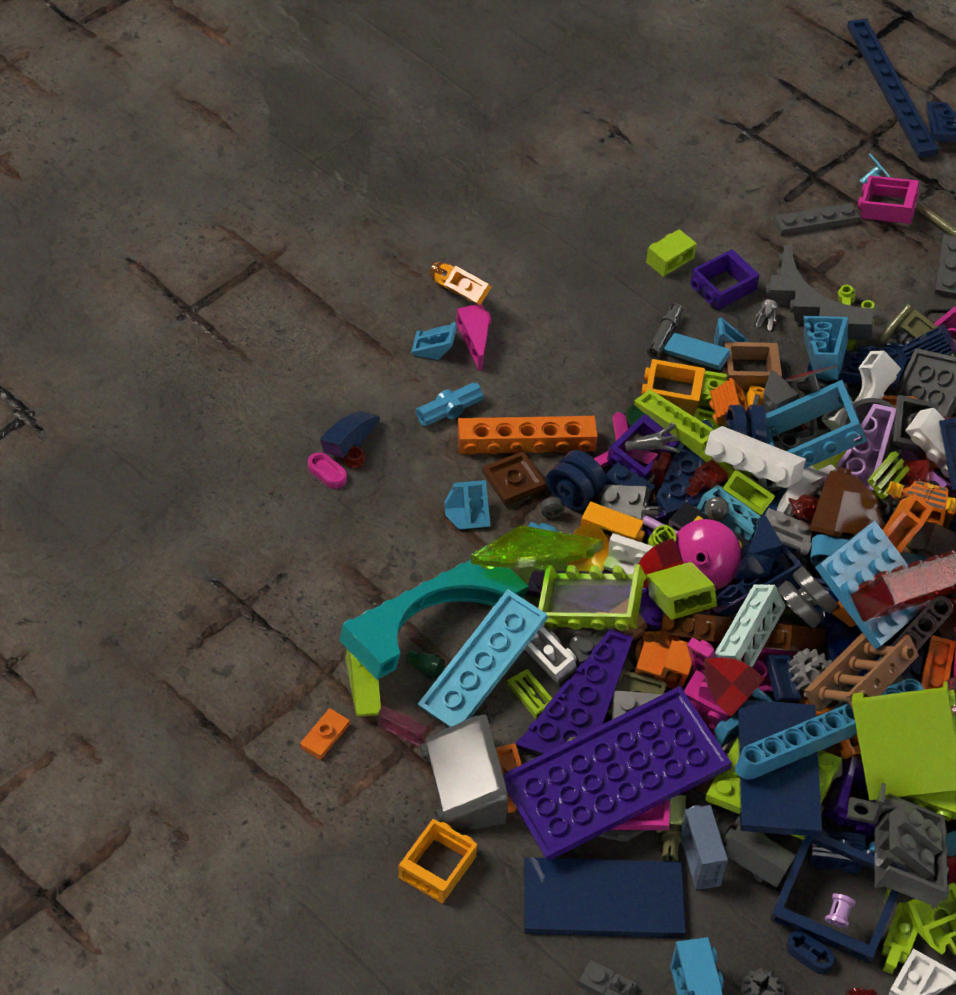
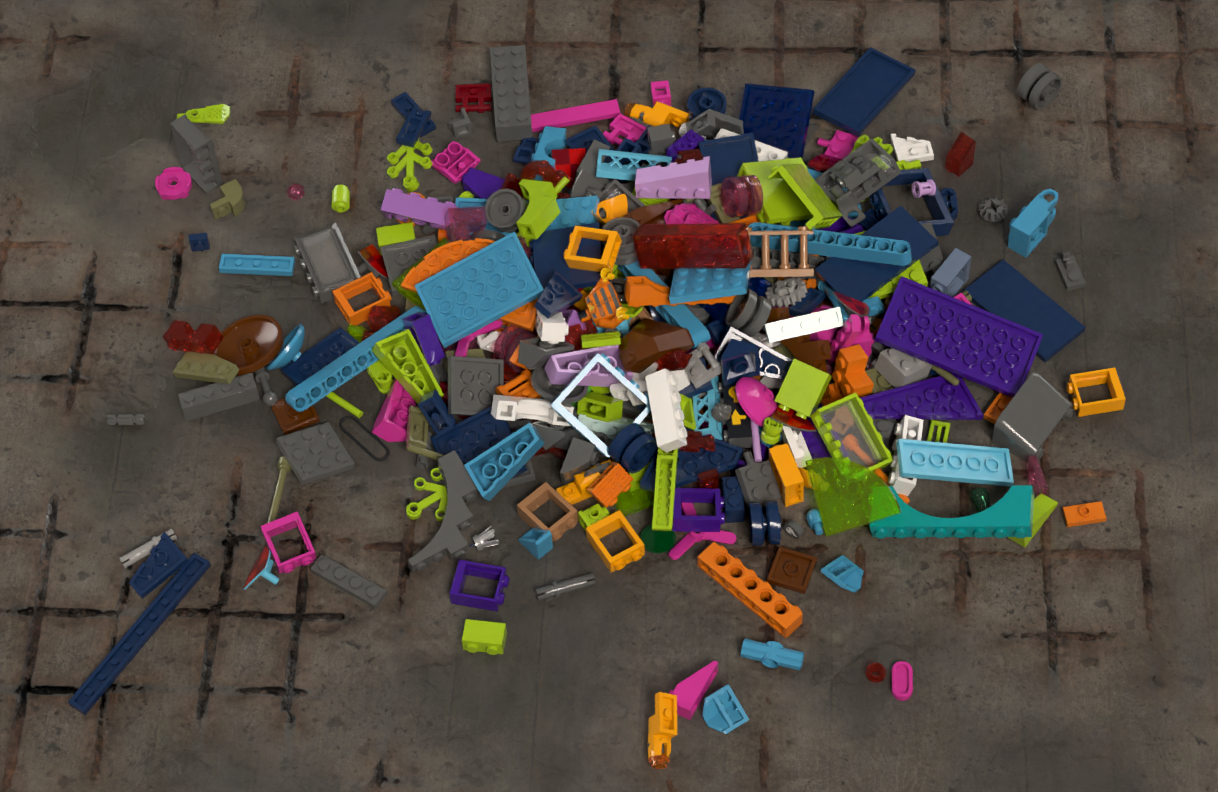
camera: 125 degrees left, 5 degrees up
dark blue slope [320,411,380,458] -> none
dark grey piece [625,422,680,454] -> none
dark azure tile [663,333,731,370] -> none
dark grey shield [785,365,838,393] -> none

